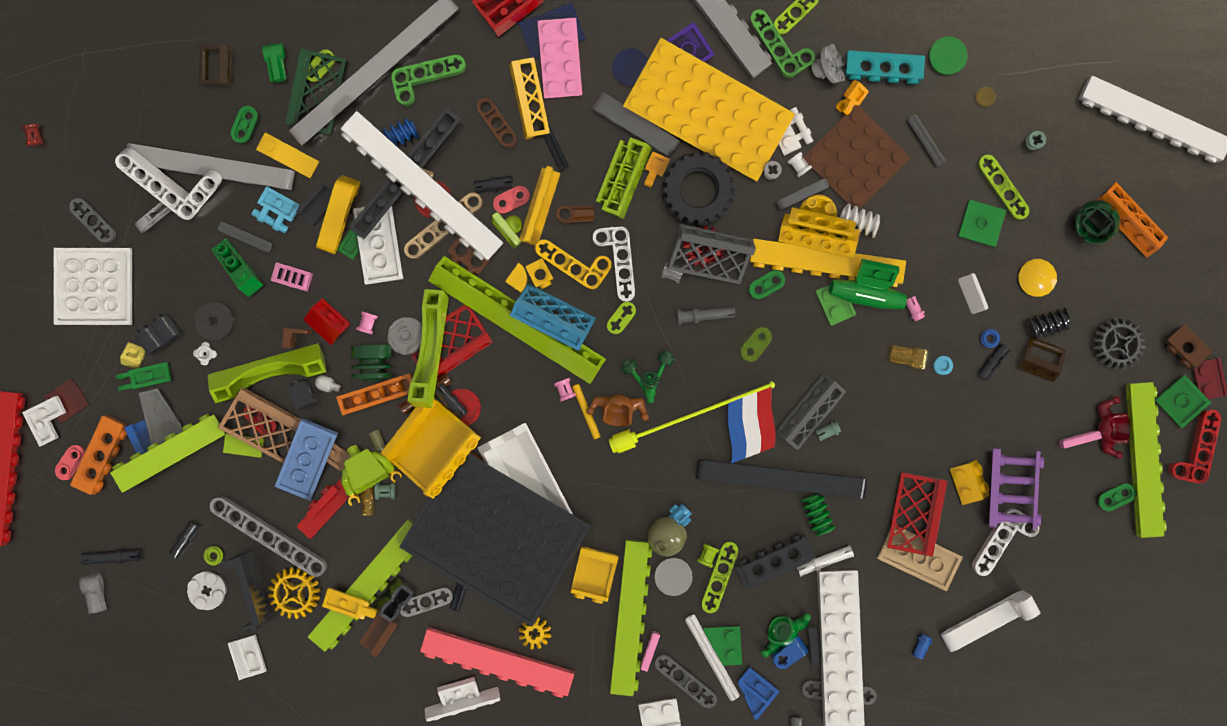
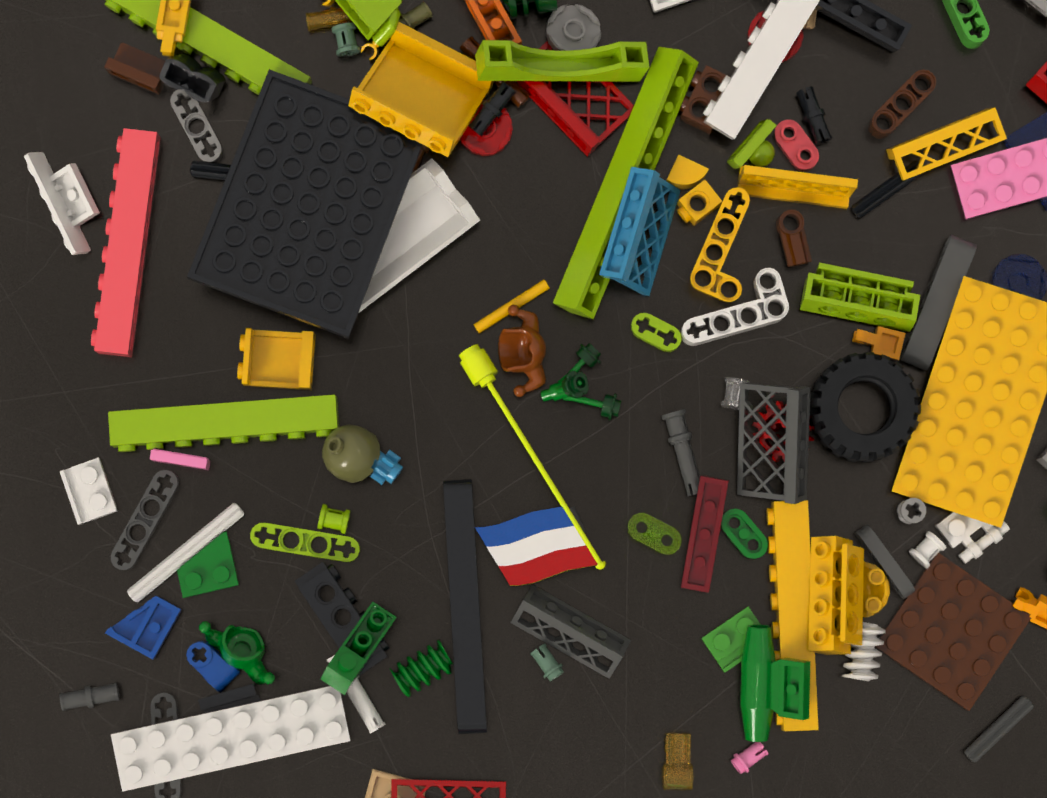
camera: 80 degrees right, 5 degrees down
tan beam [404,193,483,259] -> none
yellow gear [519,616,551,649] -> none
bright pink bush [554,378,576,402] -> none
light grey tile [654,557,693,596] -> none
none -> green slope [321,602,397,695]
none -> dark red plate [681,475,729,593]

